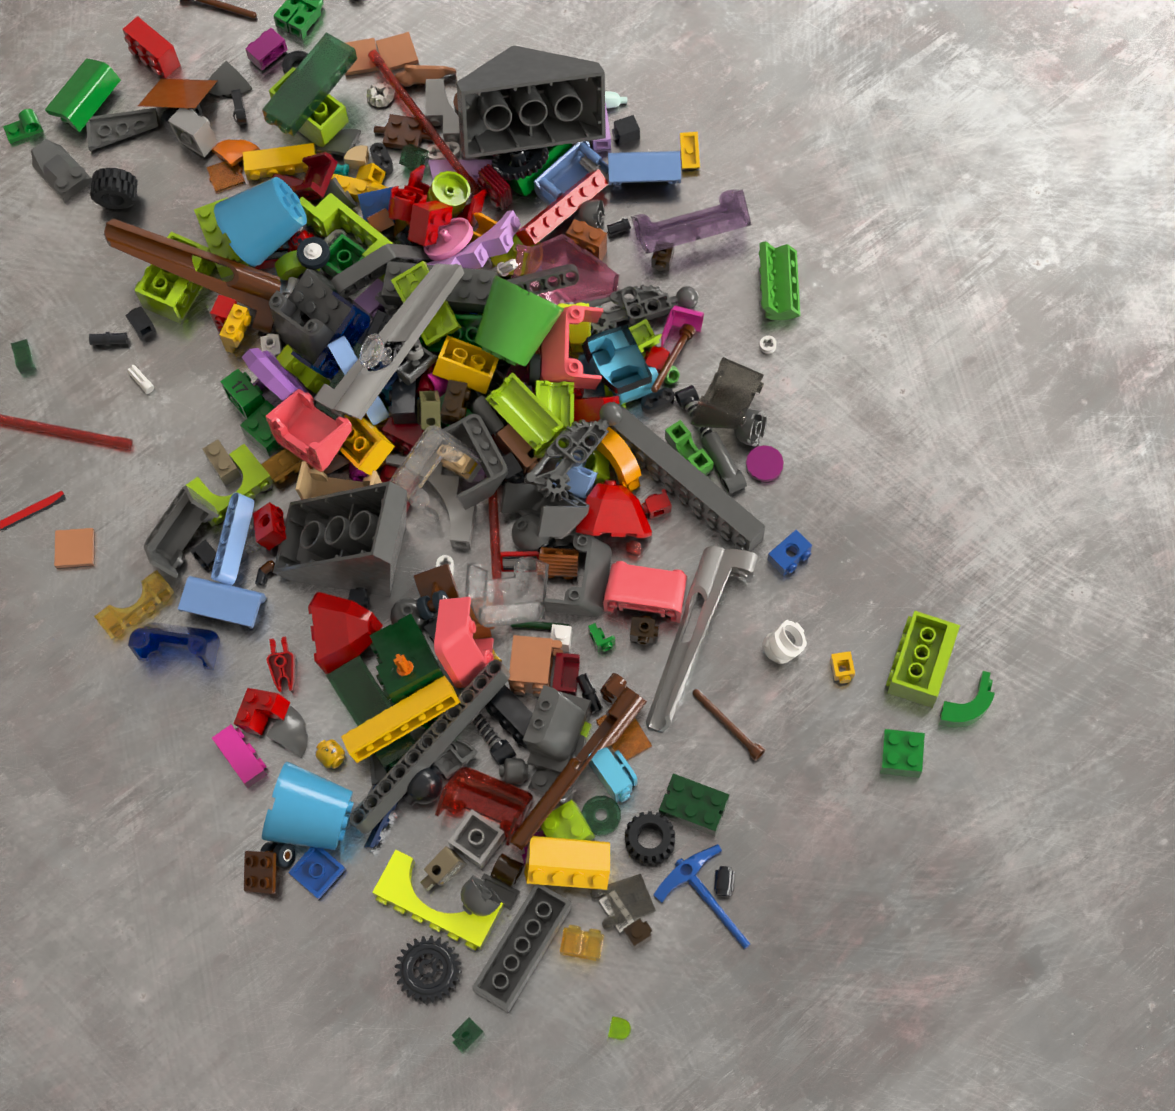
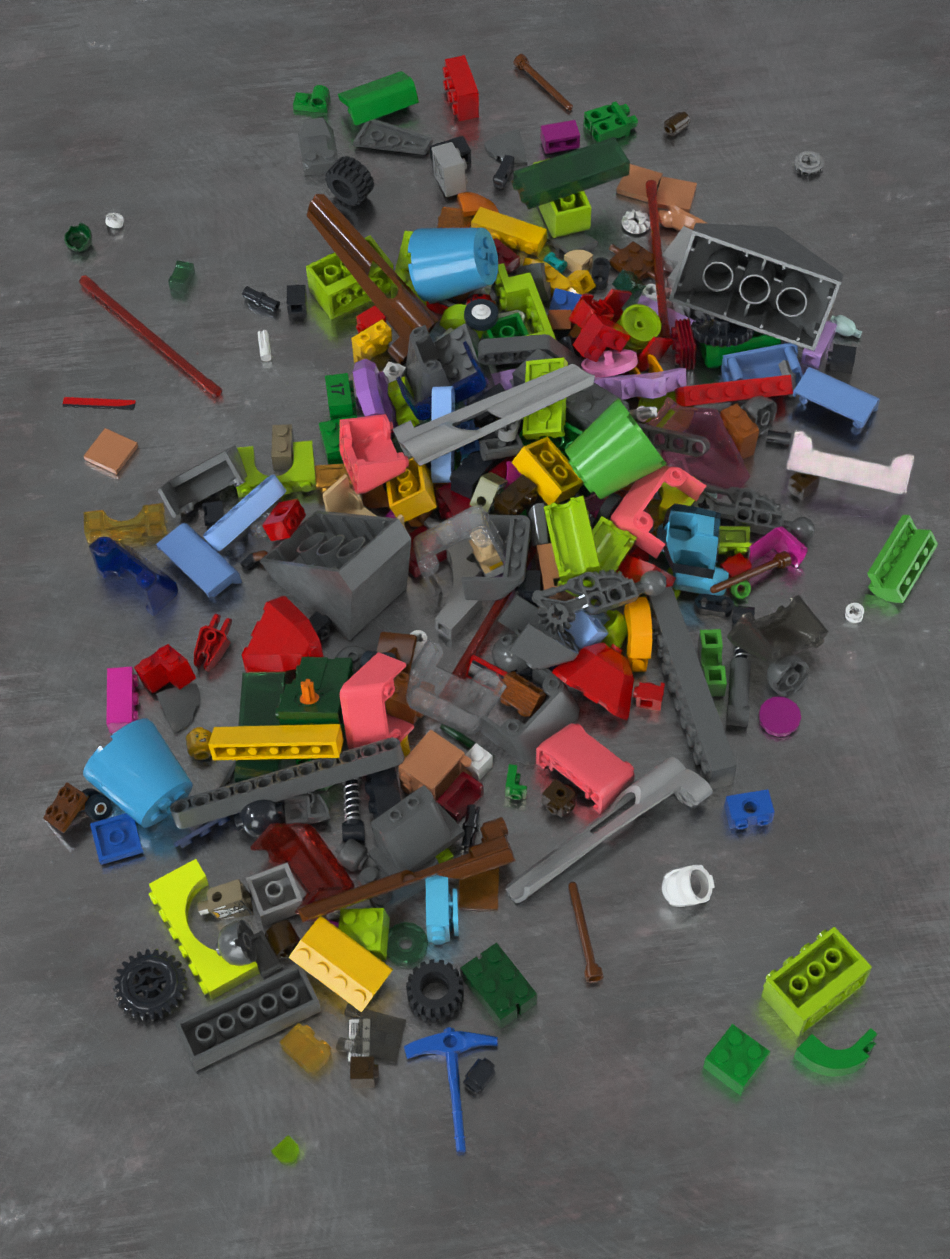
camera: 30 degrees right, 10 degrees down
dark orange sticker [138,79,218,108] -> none
dark red panel [290,152,338,201] -> none
clear hair [360,333,392,368] -> none
clear green brick [451,1017,485,1053] -> none
clear red plate [625,540,643,556] -> none
yellow hinge [680,132,700,170] -> none
yellow brick [830,651,855,684] -> none

